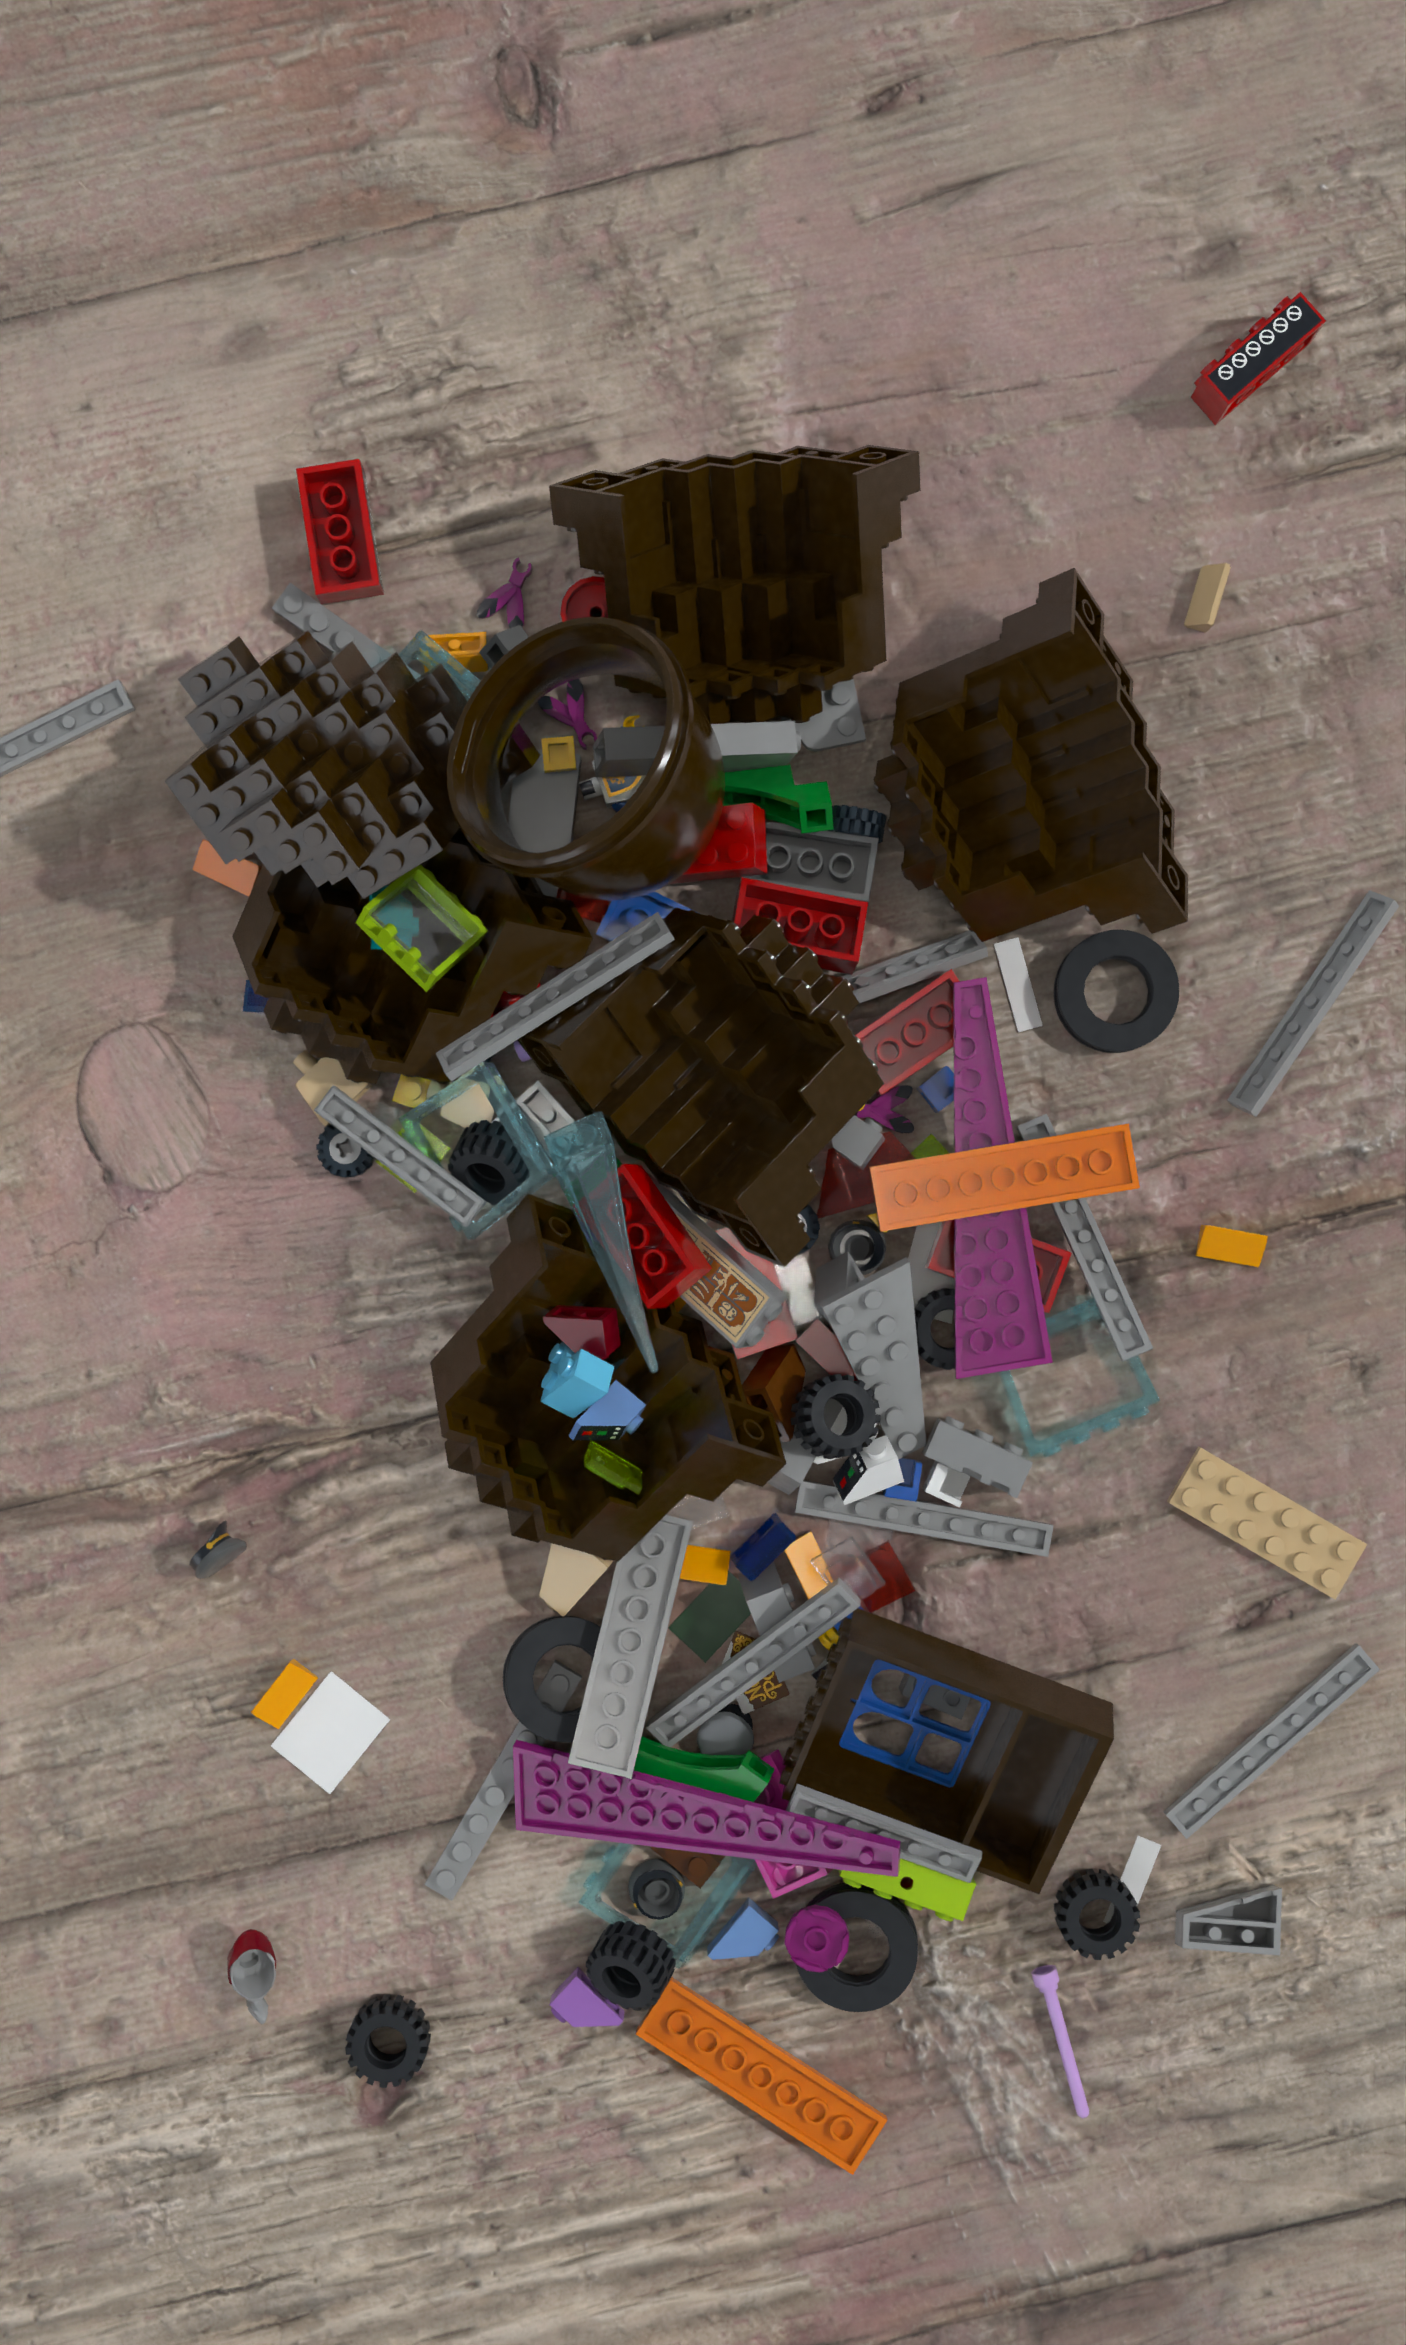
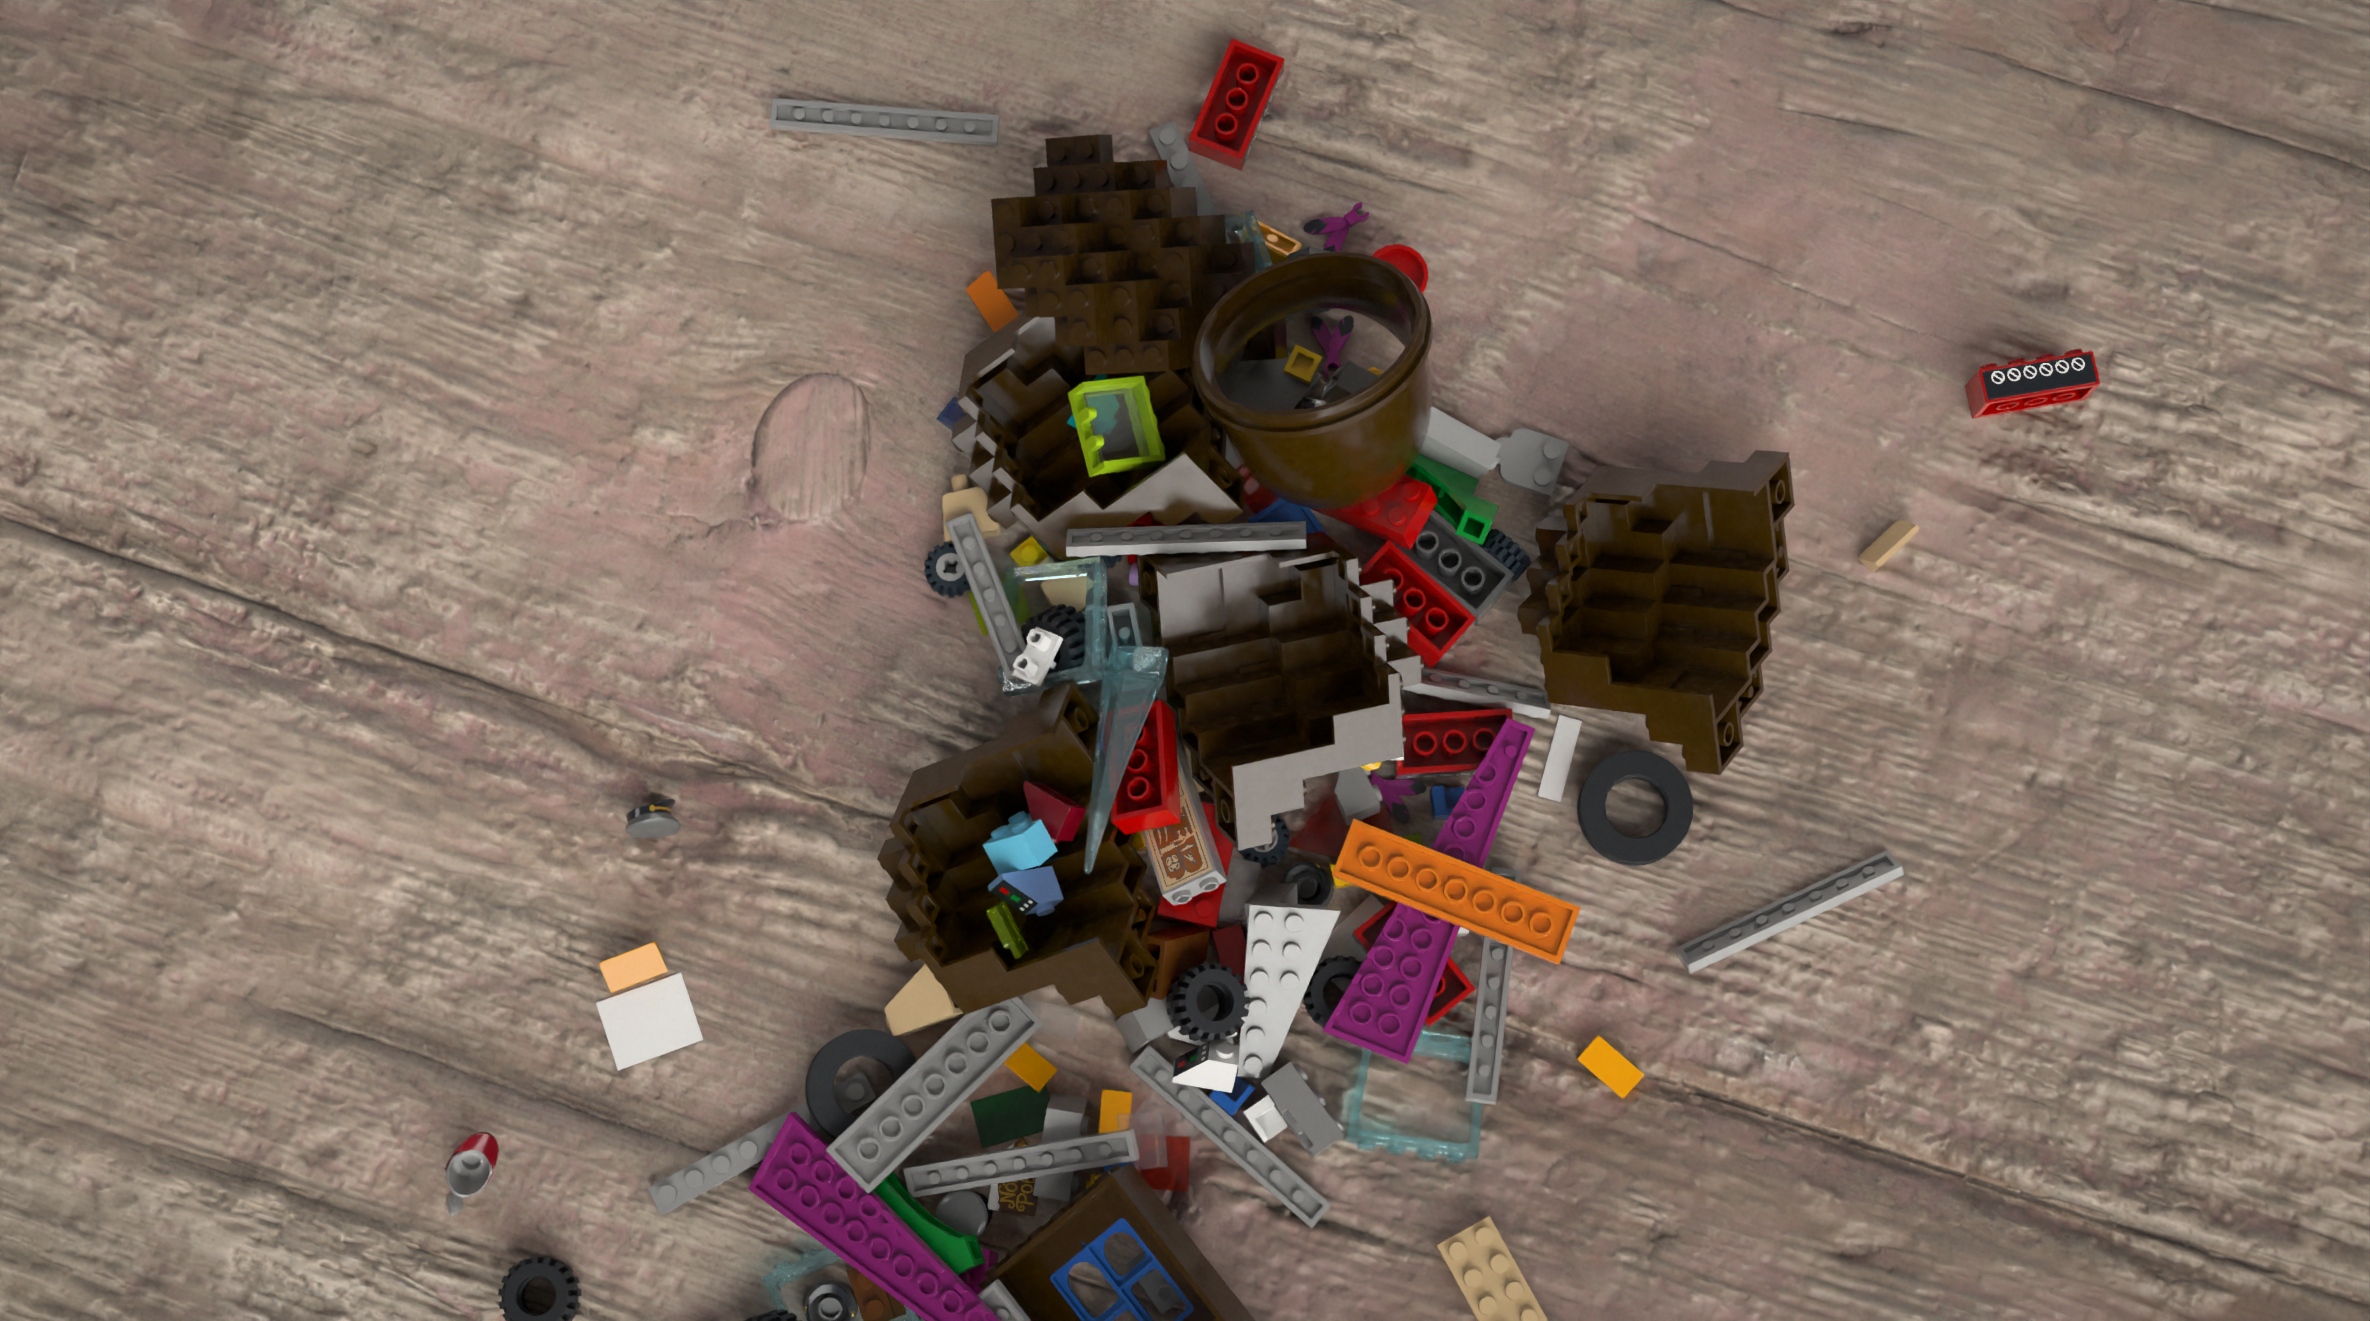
camera: 30 degrees right, 10 degrees down
dark brown panel [549,445,921,724] -> none
clear blue slope [730,1513,796,1581] -> none
none -> white hips [1012,627,1063,687]

